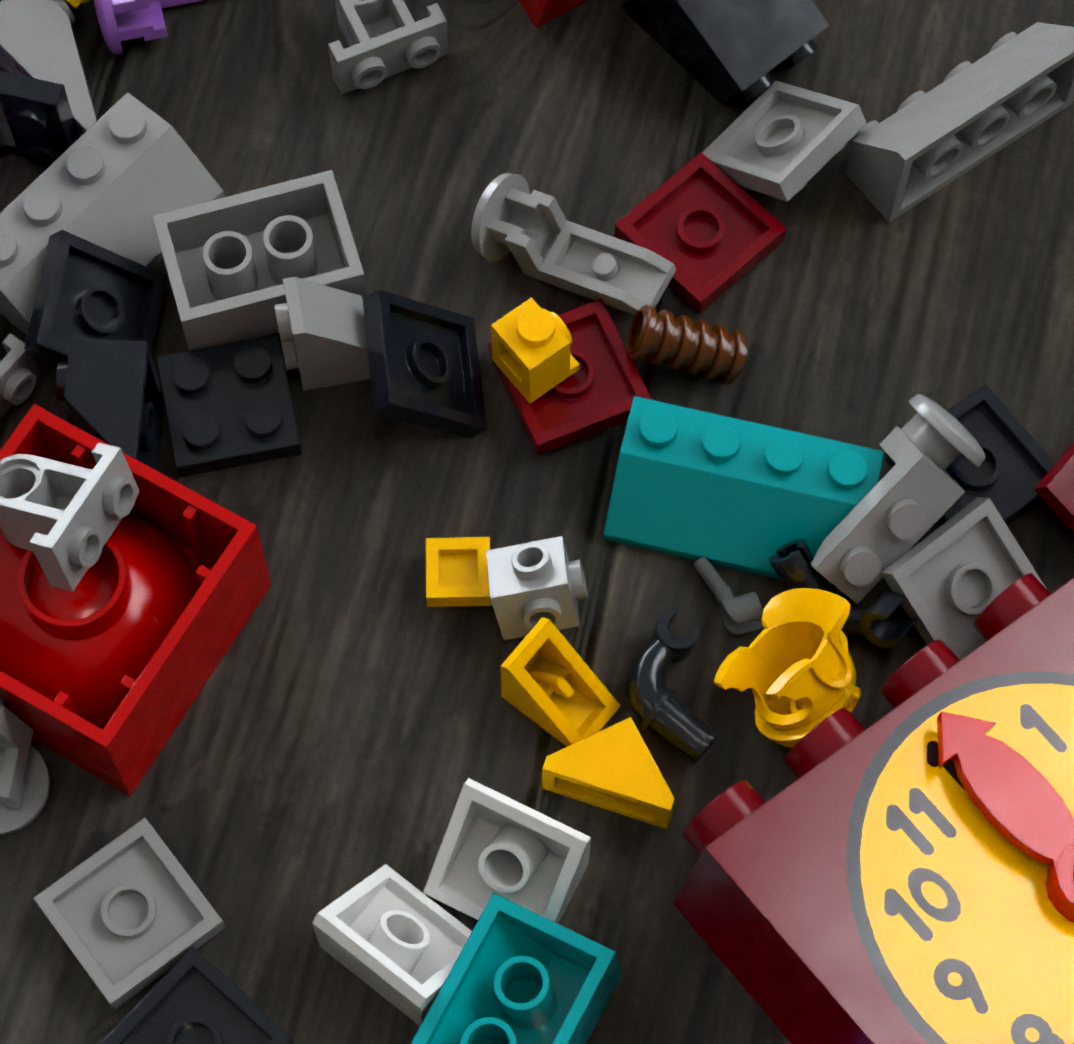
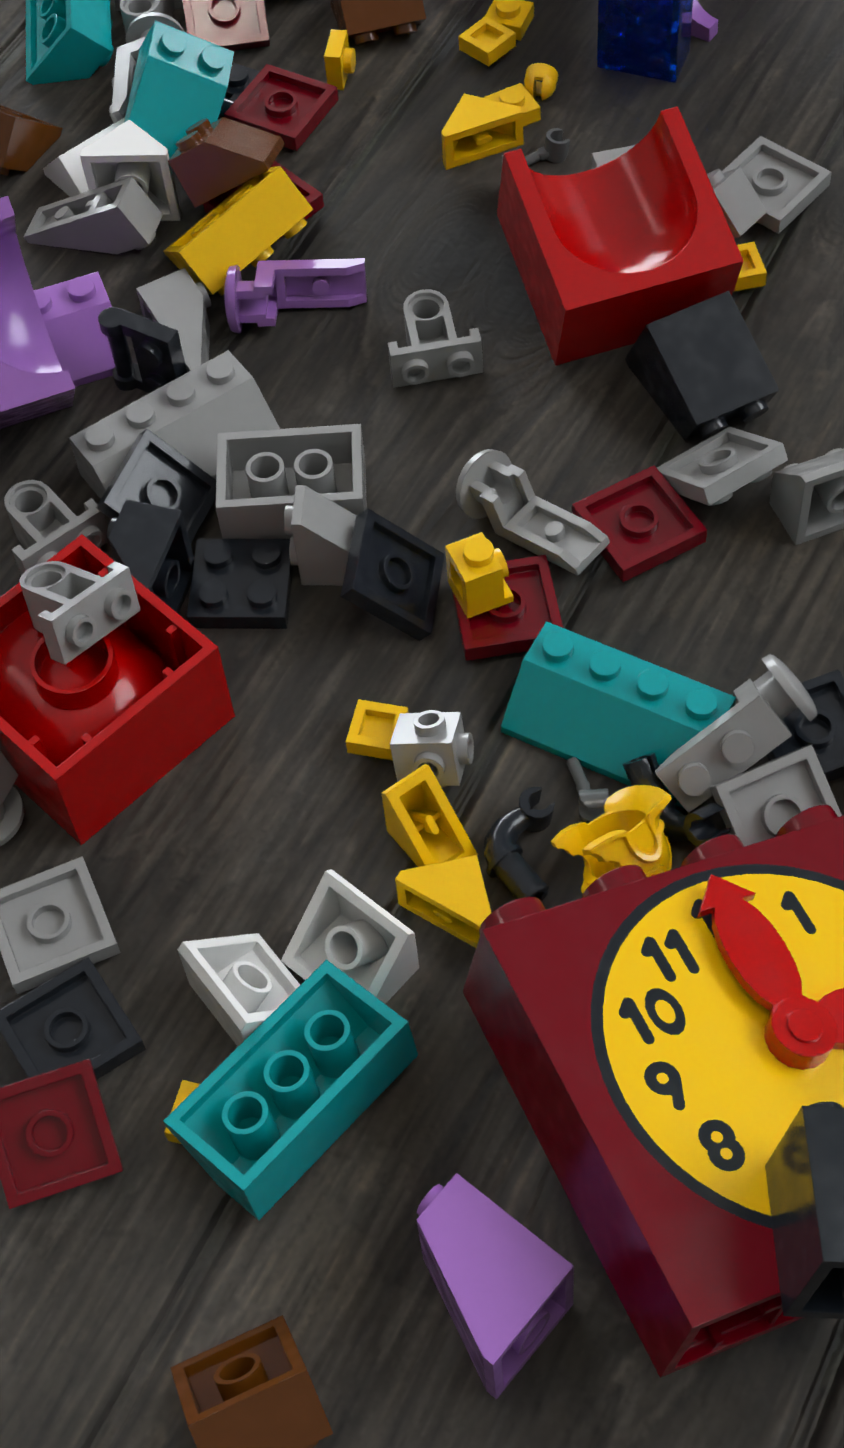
camera: 20 degrees right, 10 degrees down
reddish brown piece [627,304,748,385] -> none

